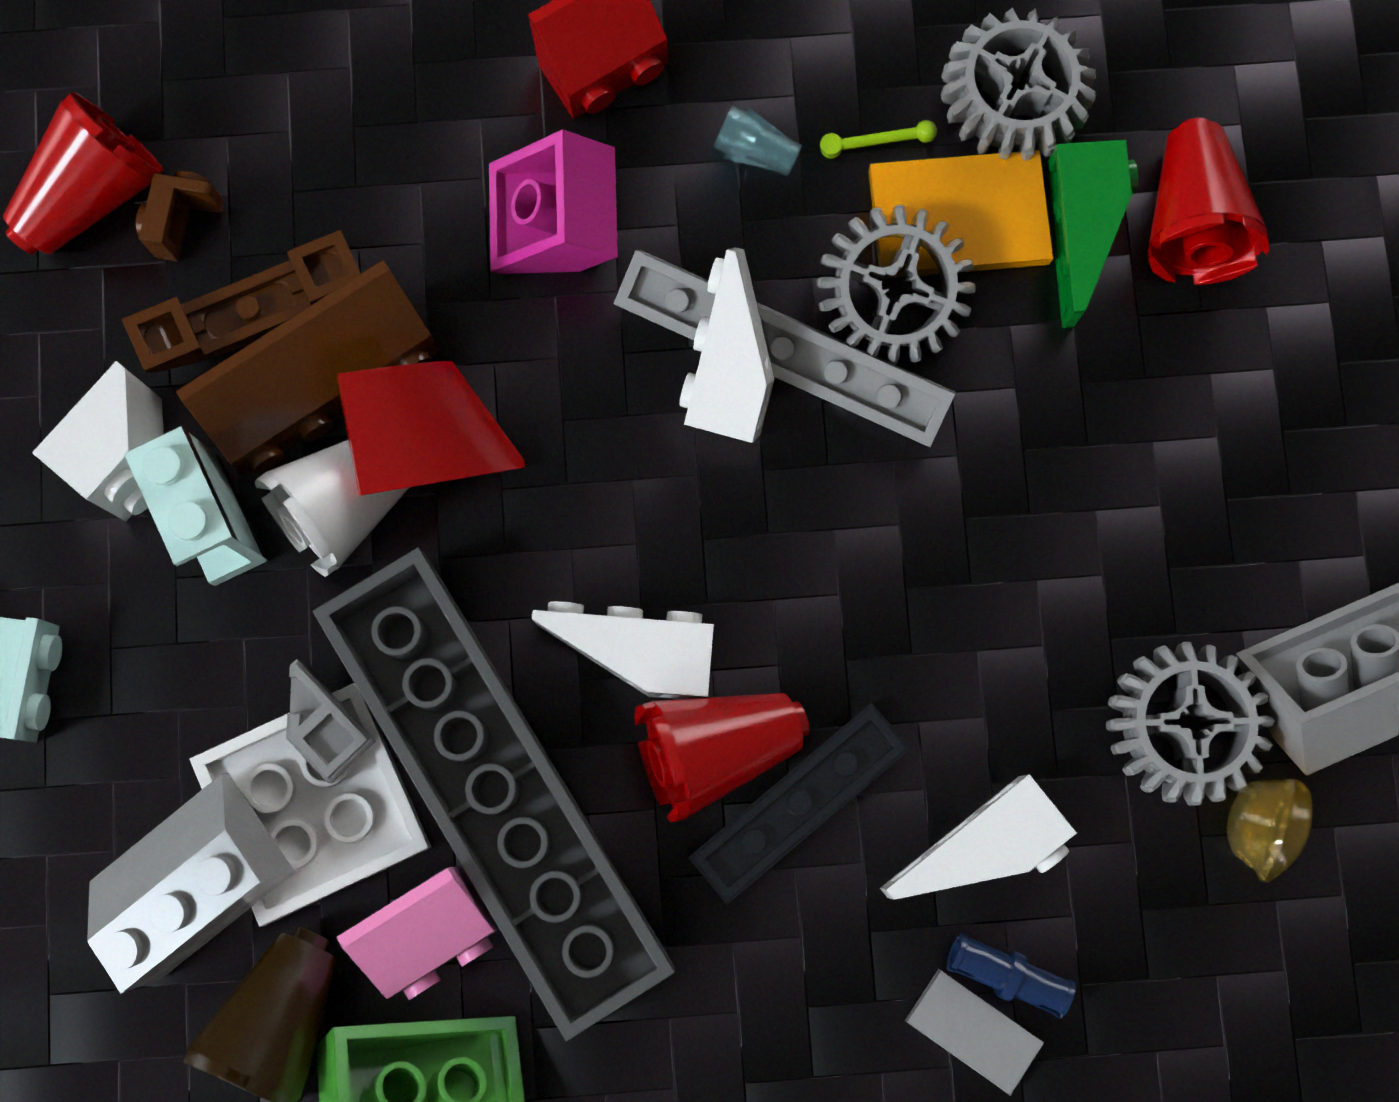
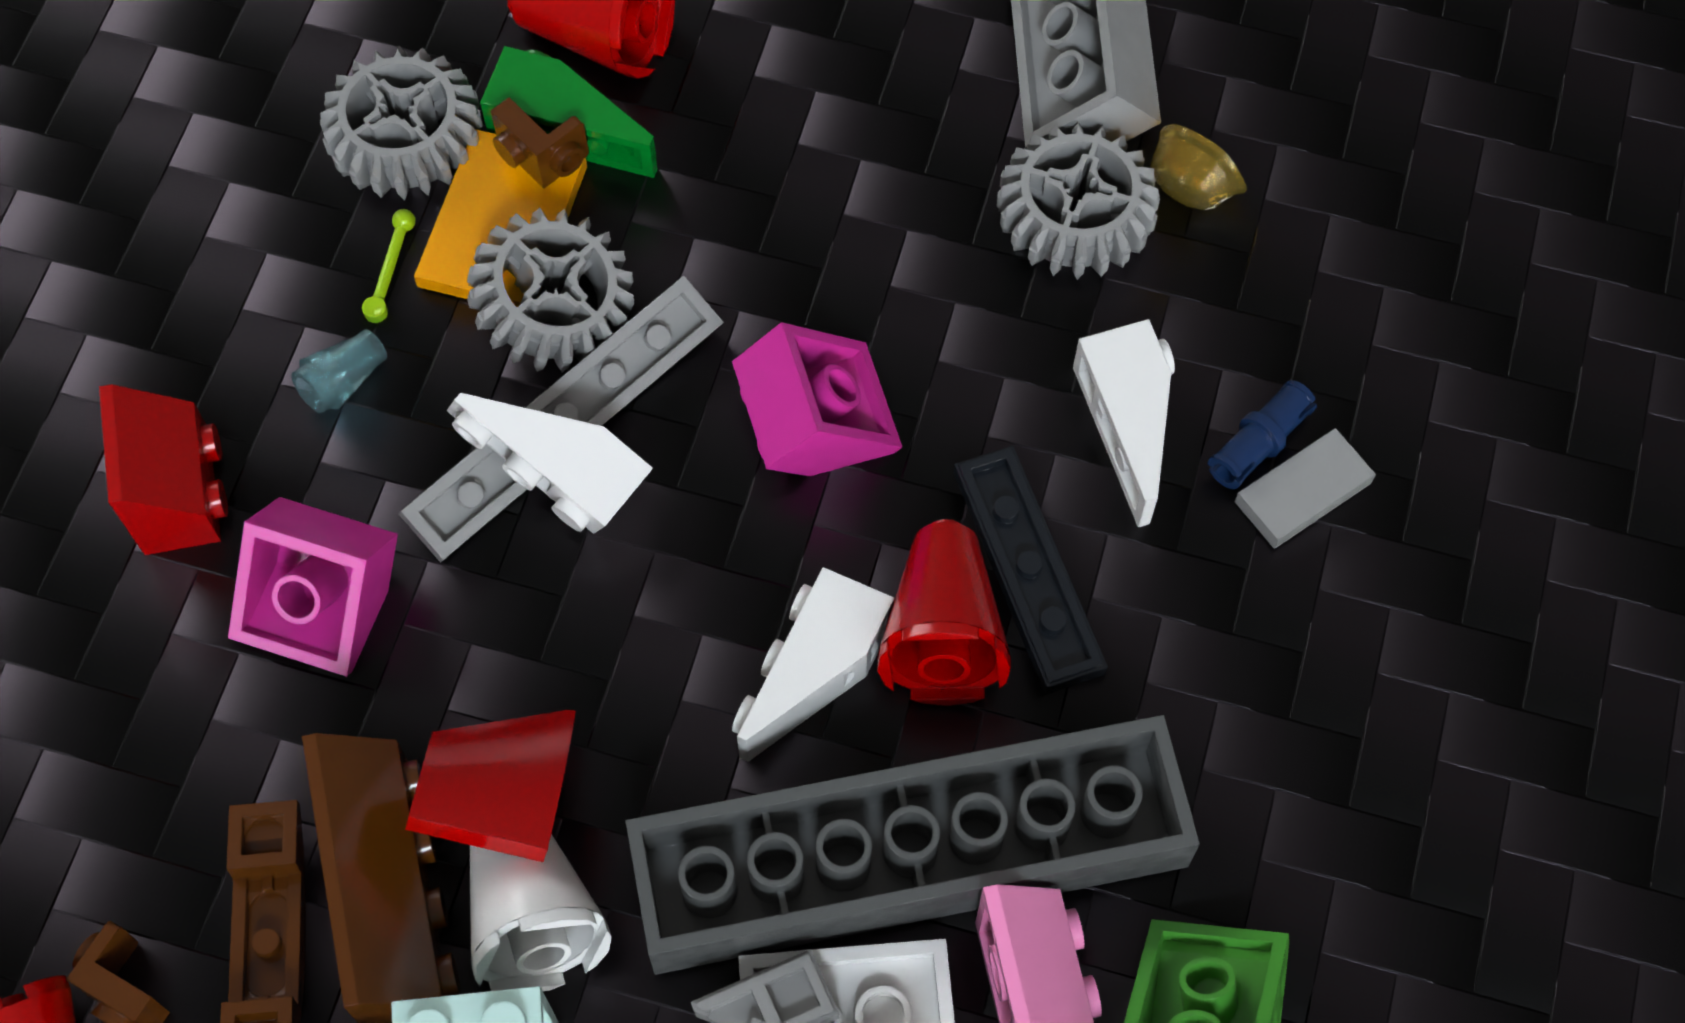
camera: 70 degrees left, 15 degrees down
none -> reddish brown bracket [491,97,589,189]
none -> dark pink slope [732,322,902,476]

